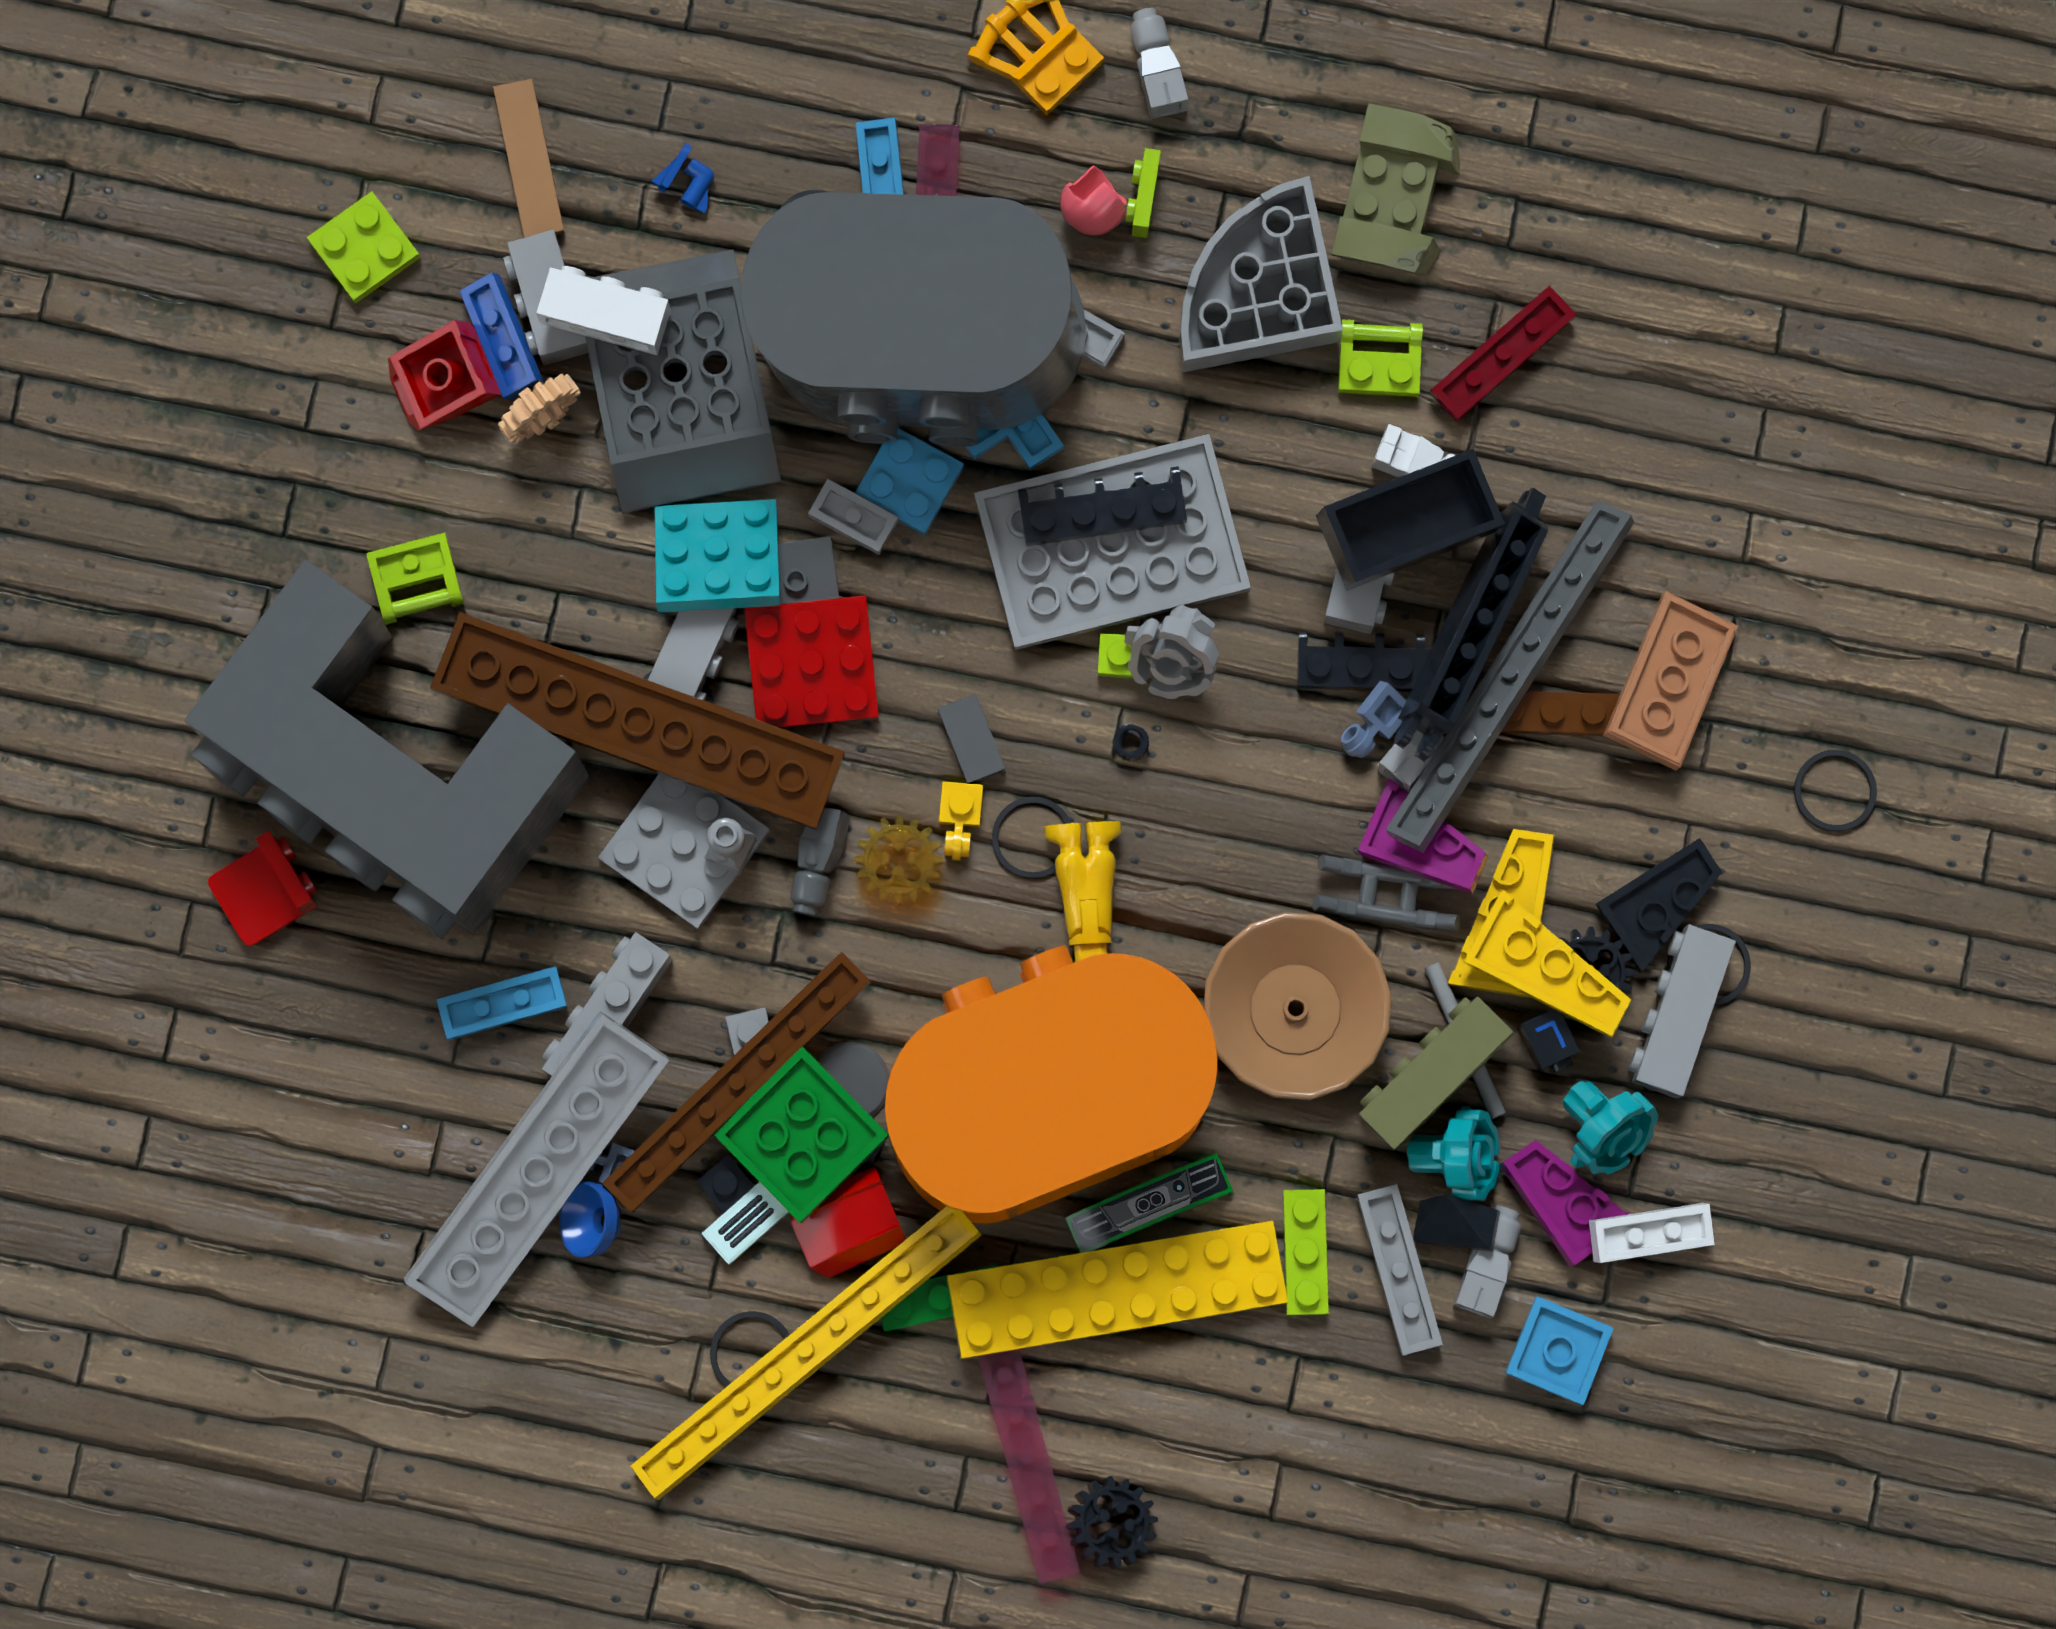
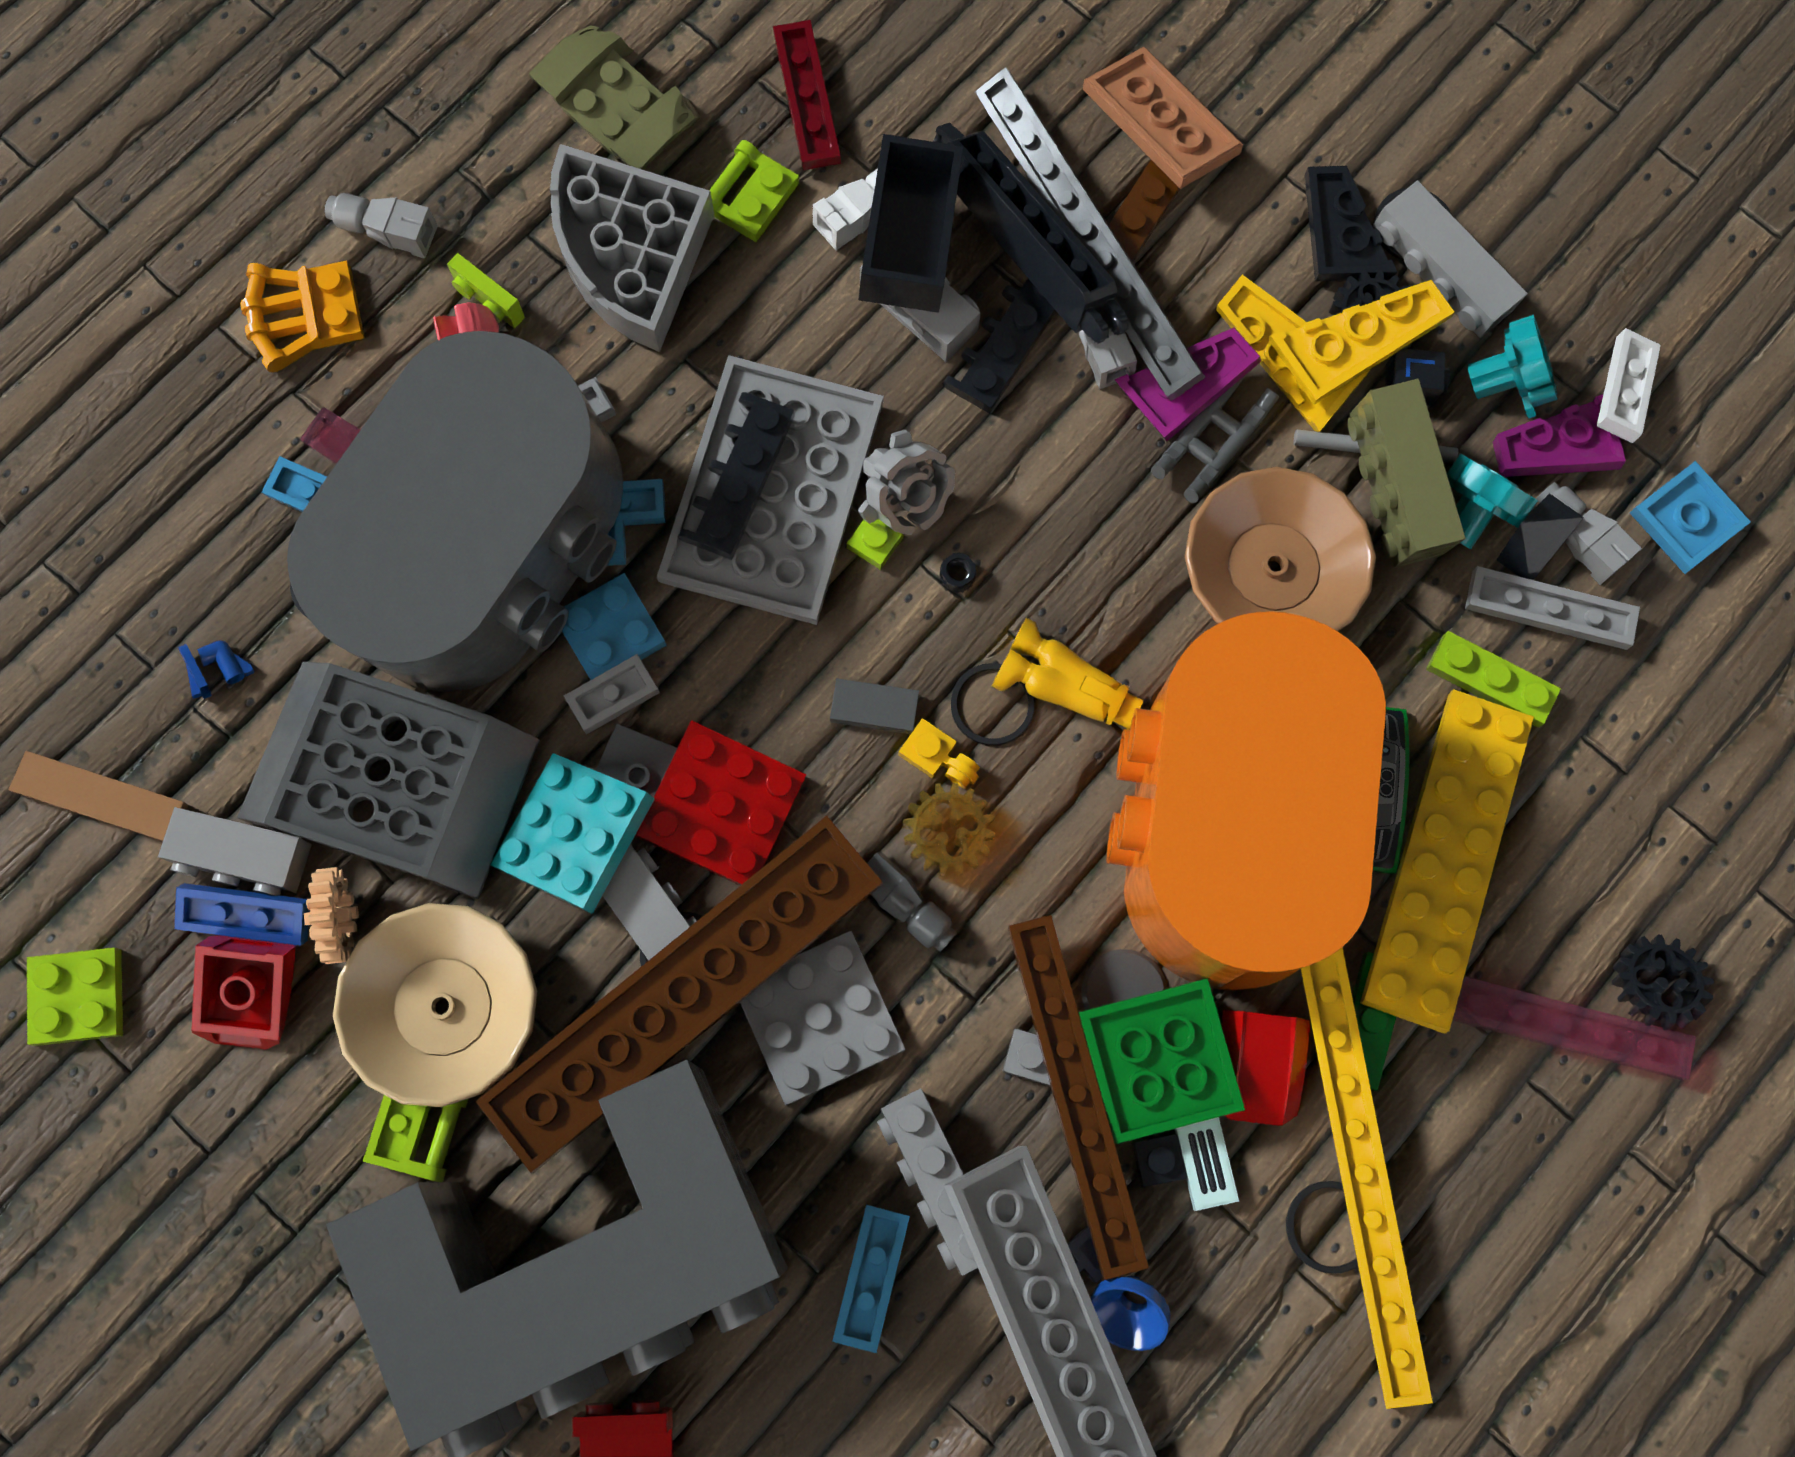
camera: 60 degrees left, 5 degrees down
white brick [536,266,671,355] -> none
light grey piece [704,818,757,875] -> none
sand blue plate [1341,680,1406,758] -> none
black piece [1794,750,1877,832] -> none
none -> tan dish [333,903,537,1107]

